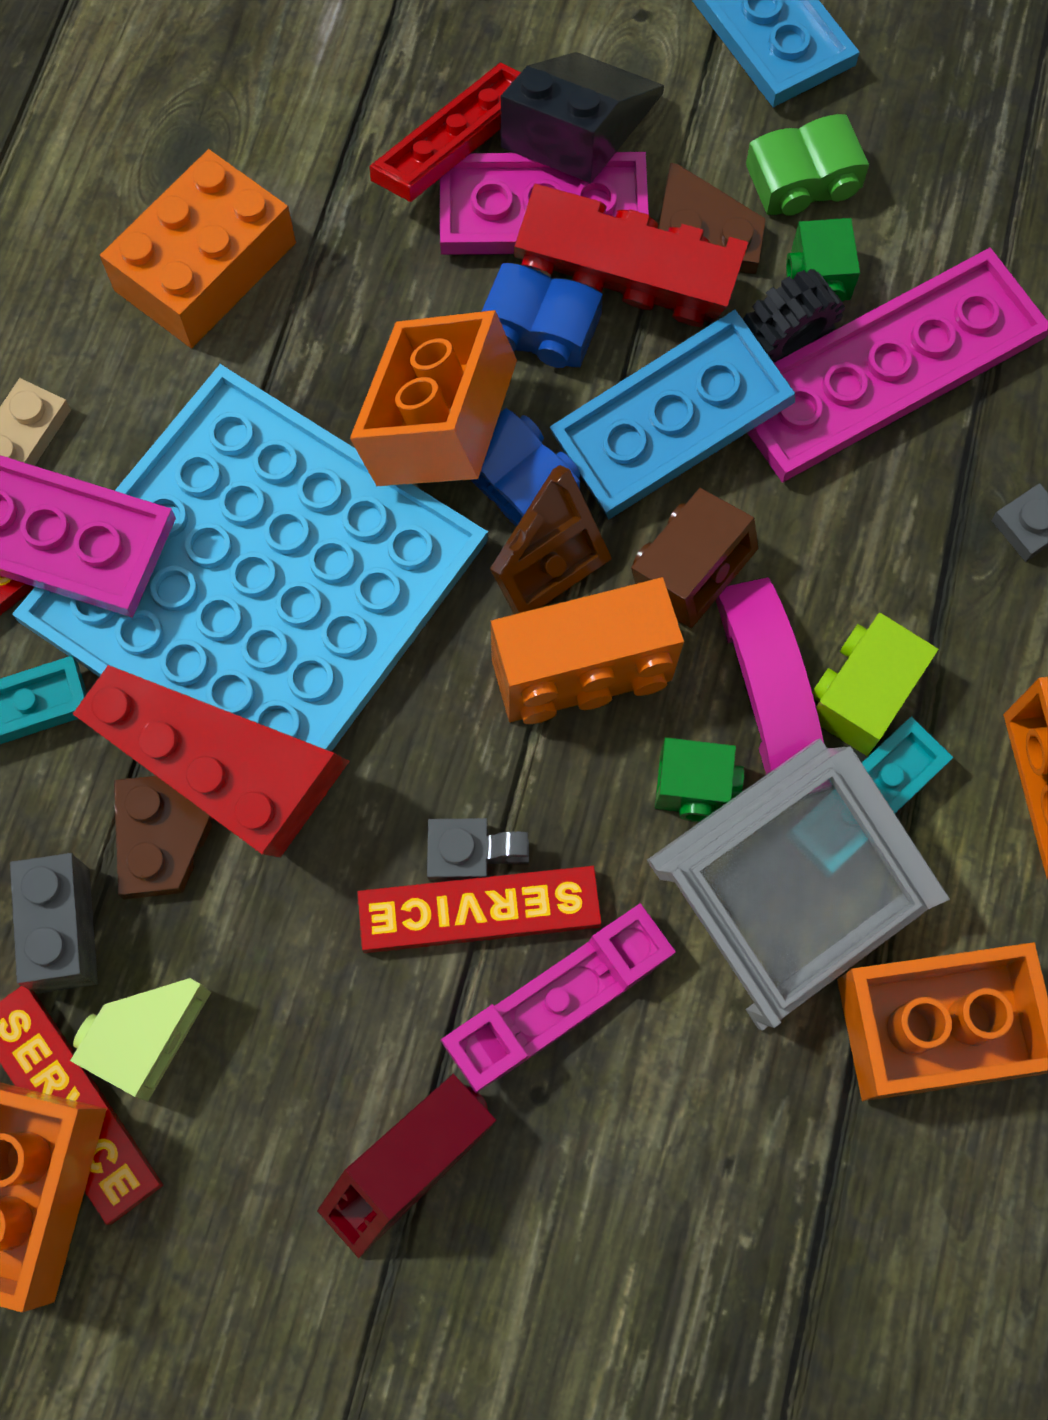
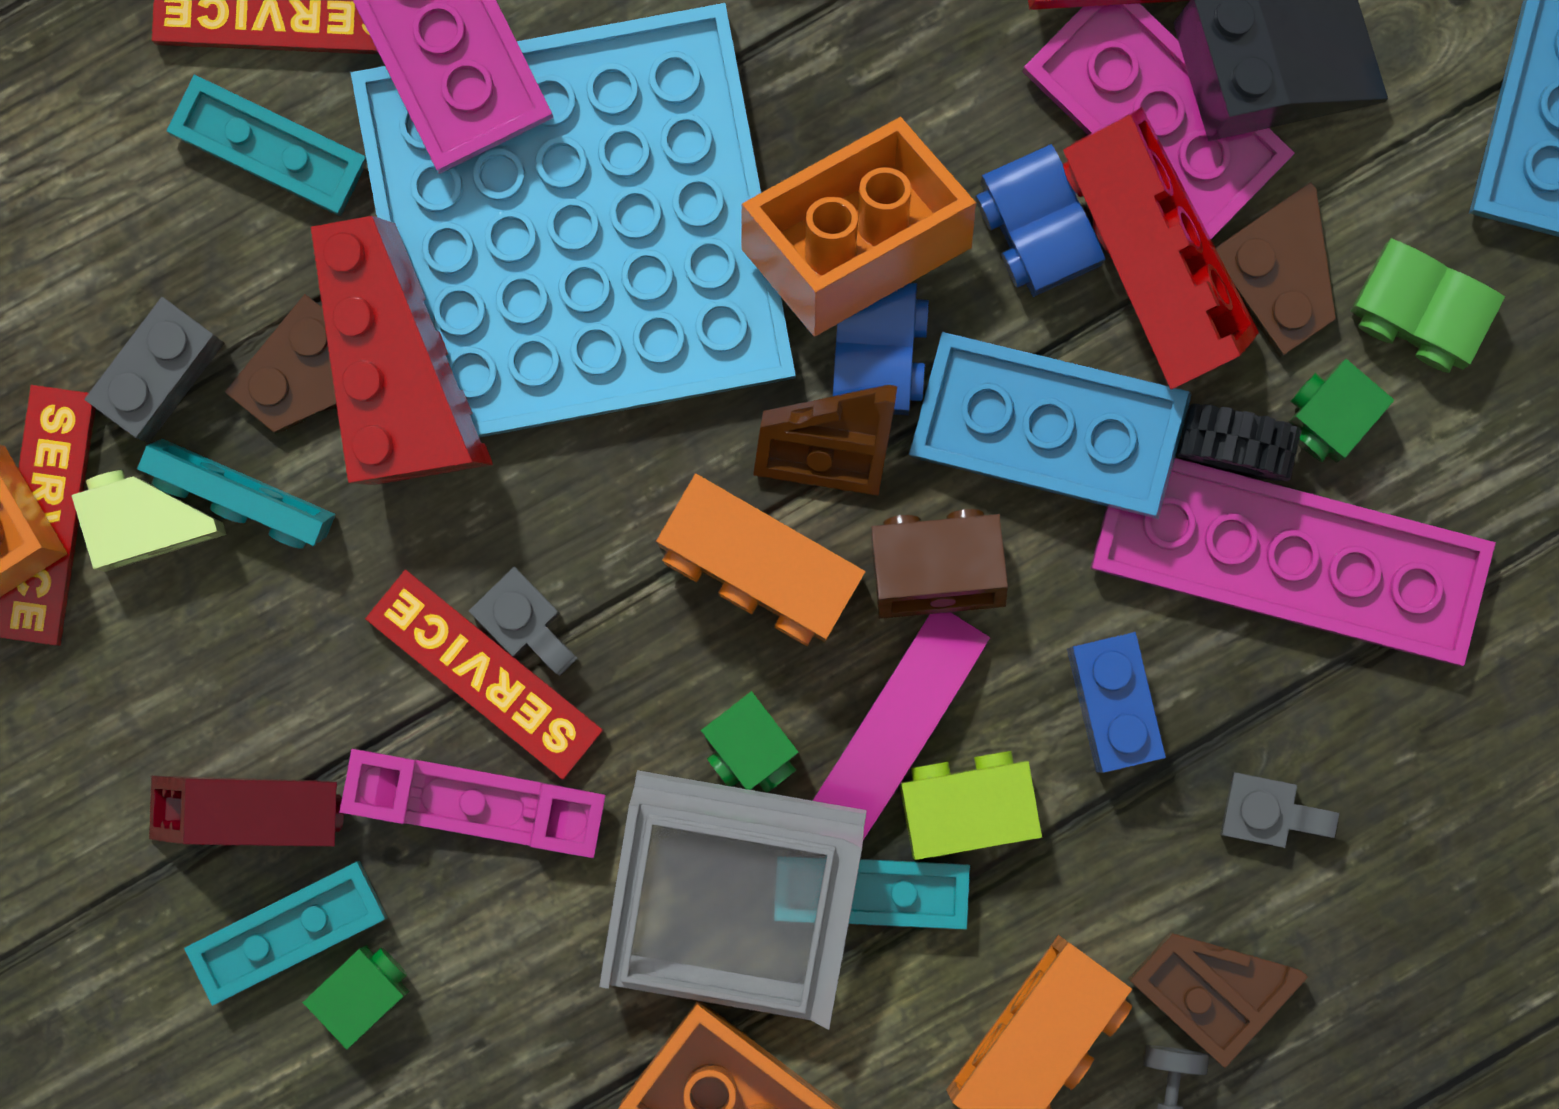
camera: 45 degrees right, 15 degrees up
none -> teal plate [137,439,336,548]
none -> teal plate [184,861,388,1006]
none -> green brick [302,945,410,1050]
none -> blue brick [1067,632,1166,773]

